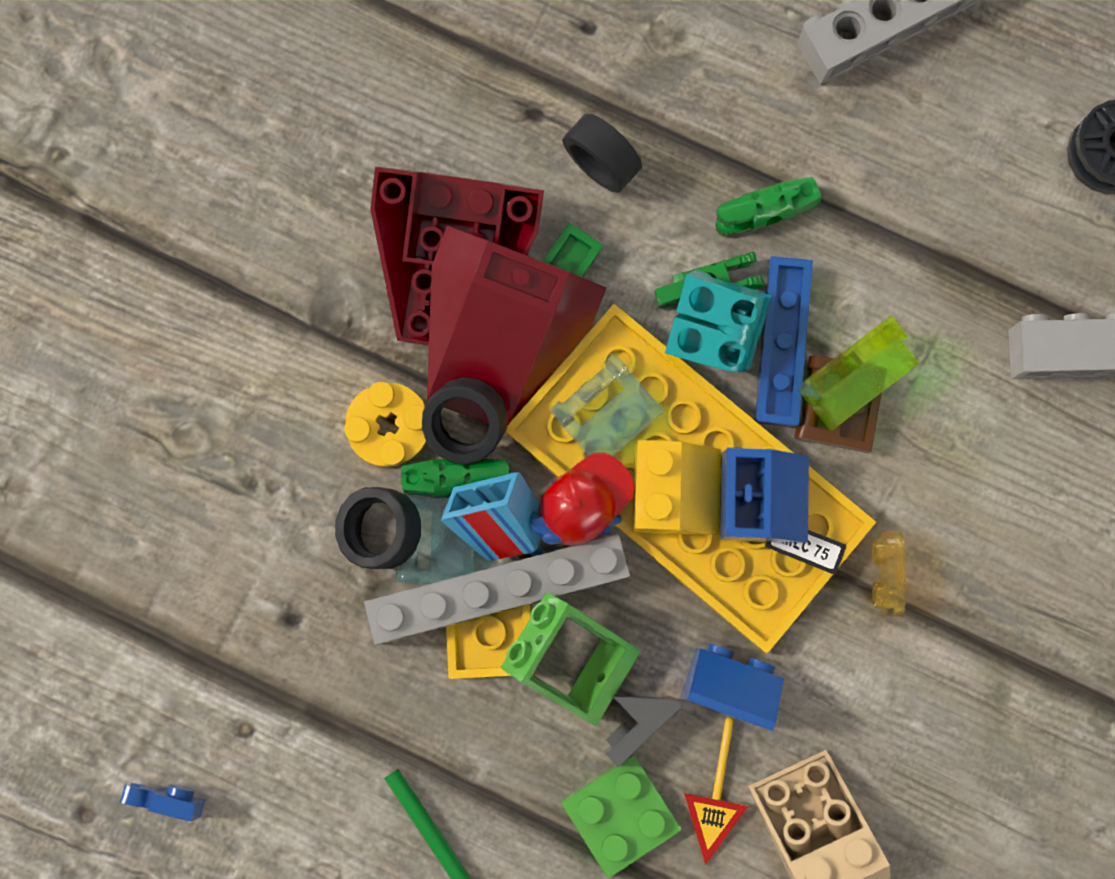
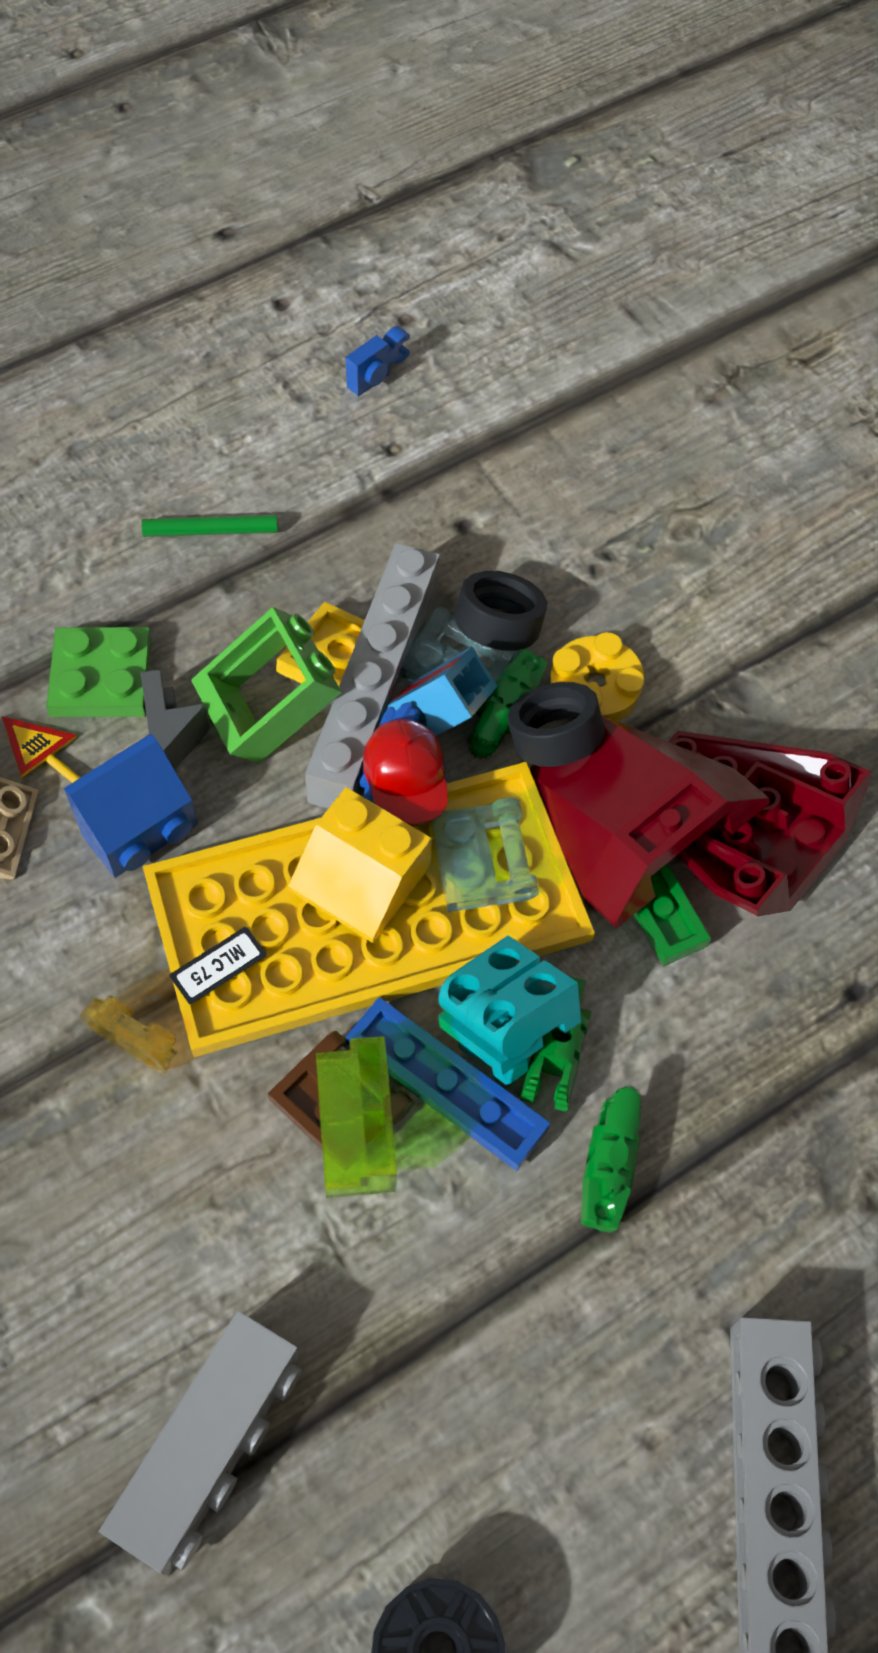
camera: 120 degrees right, 20 degrees down
black tyre [562,114,642,193] -> none
blue slope [720,448,809,543] -> none

